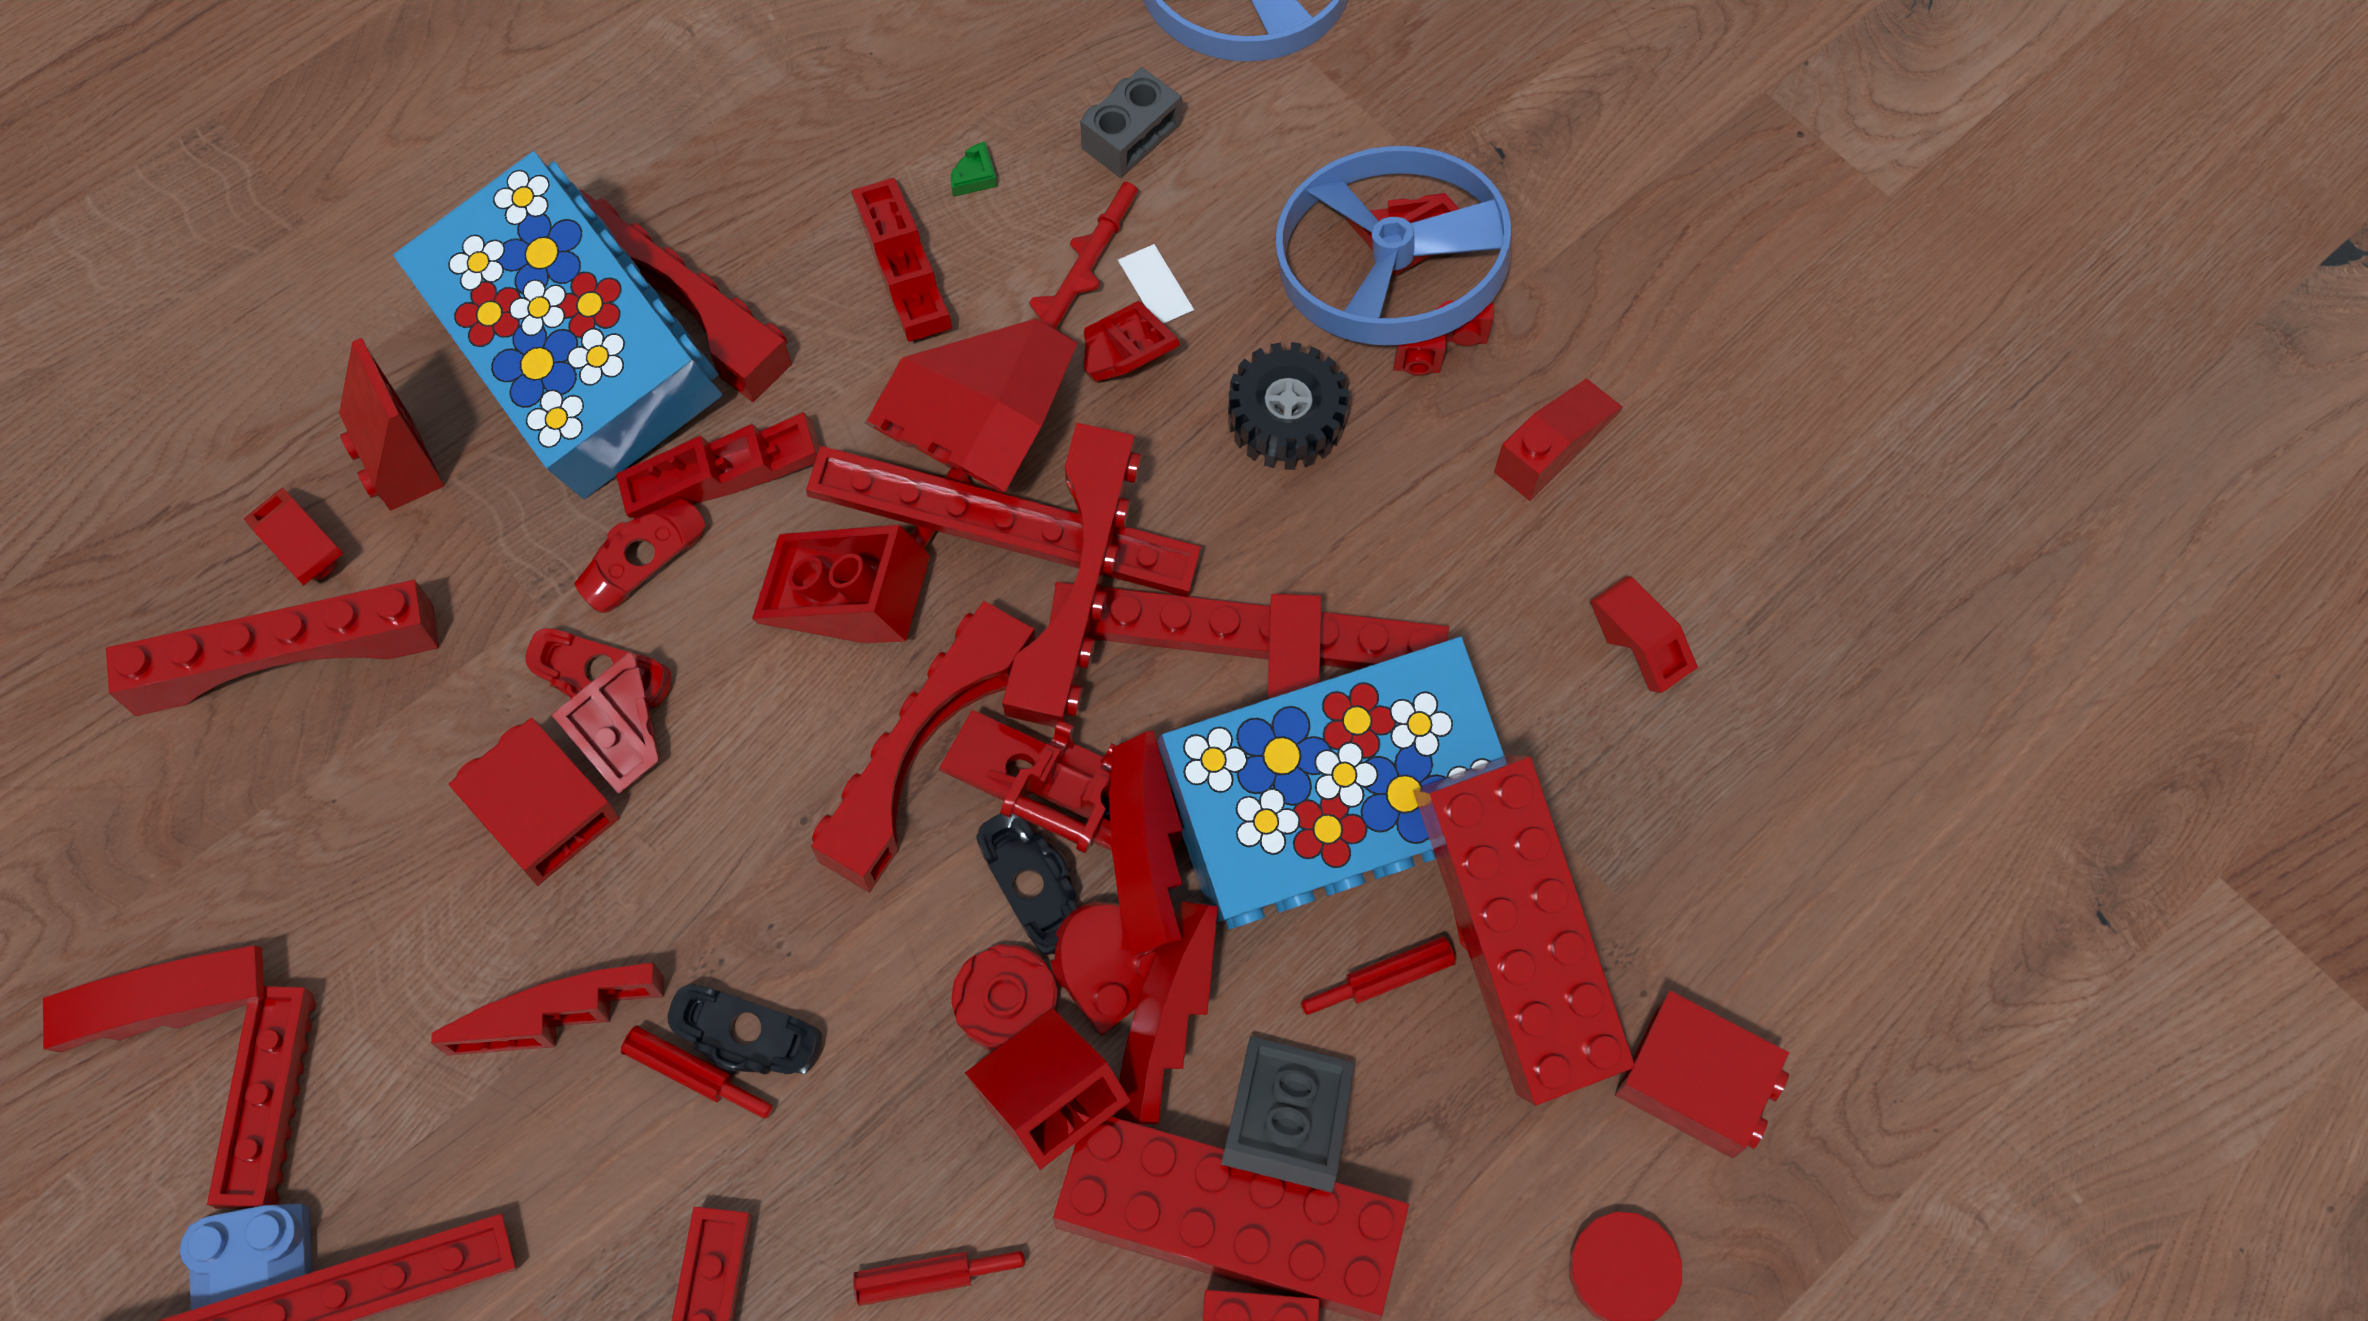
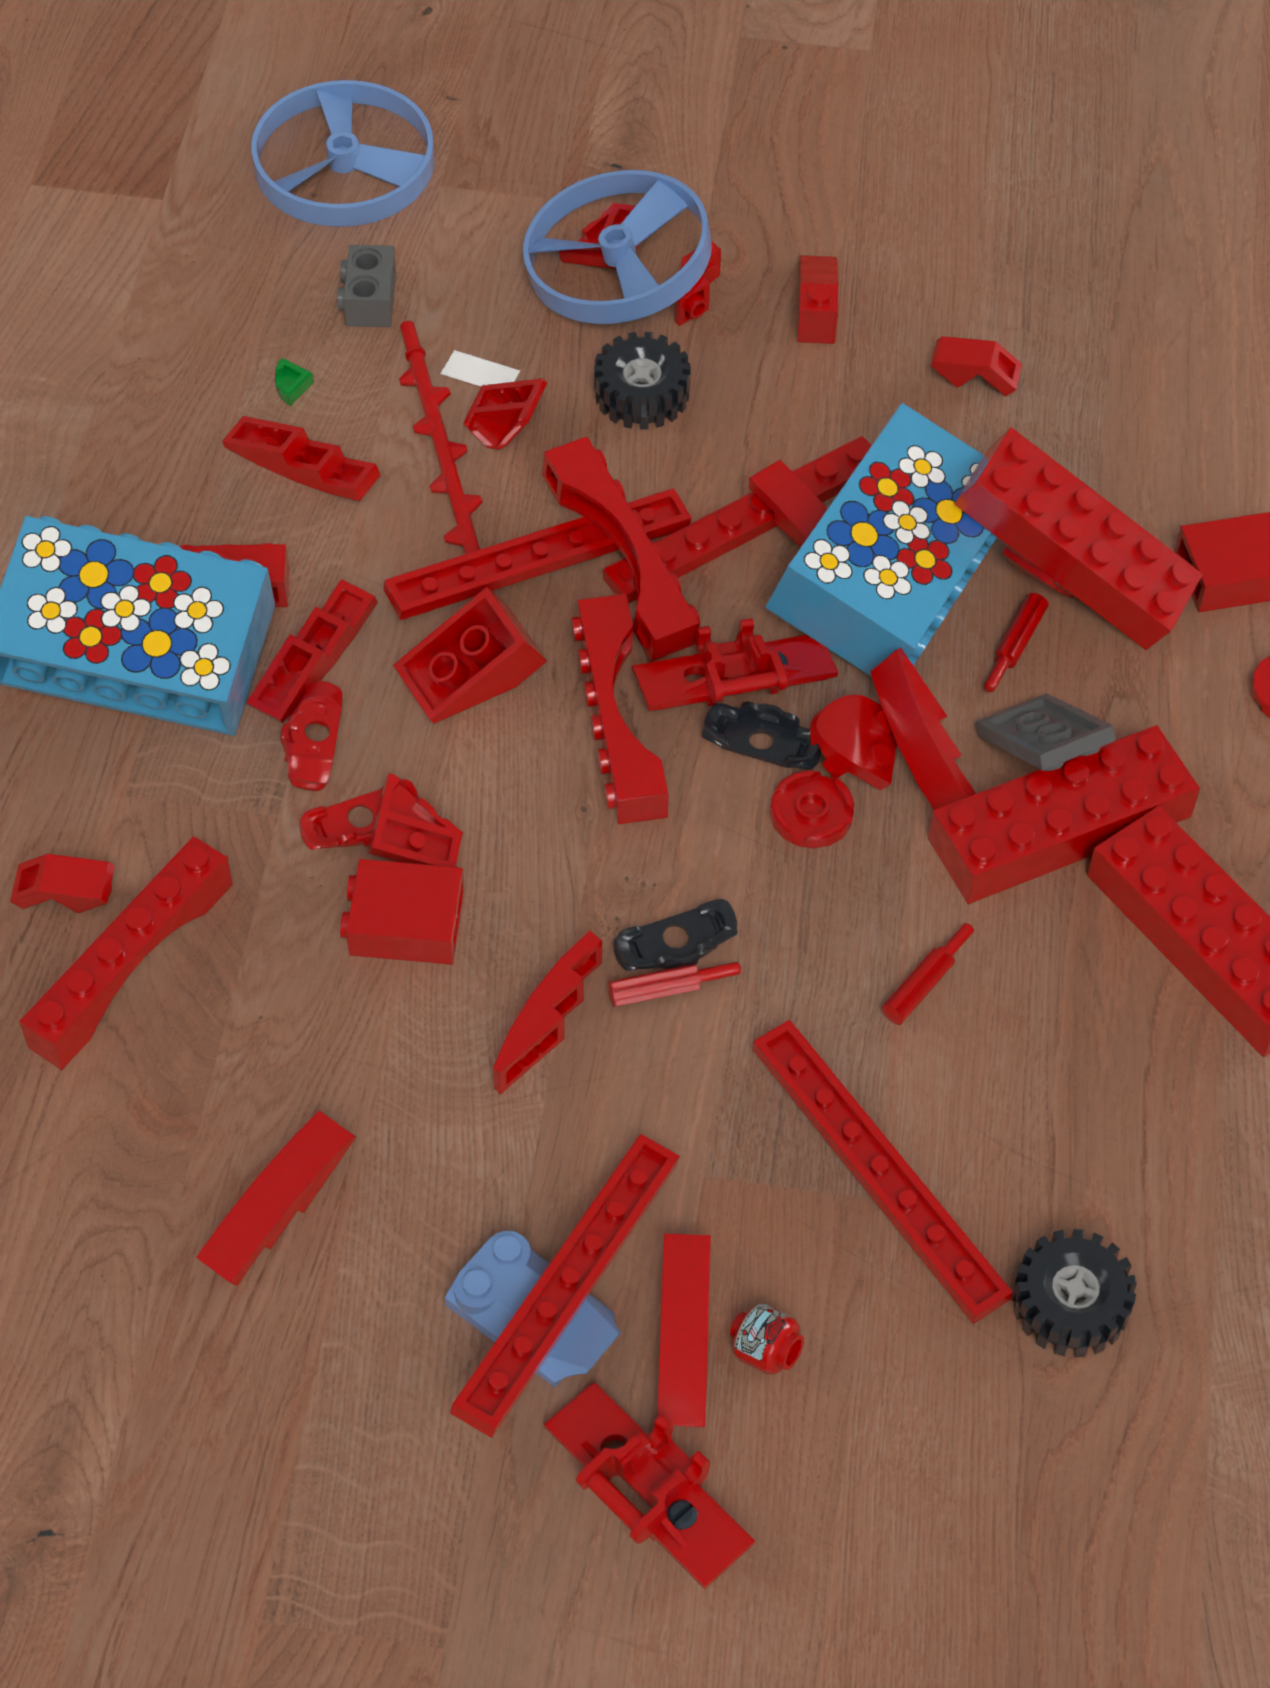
camera: 40 degrees left, 10 degrees down
red gear [207,986,316,1210] -> none
red slope [339,338,444,511] -> none
red panel [864,318,1078,493] -> none
red brick [964,1008,1131,1170] -> none
red slope [1109,731,1183,957] -> none

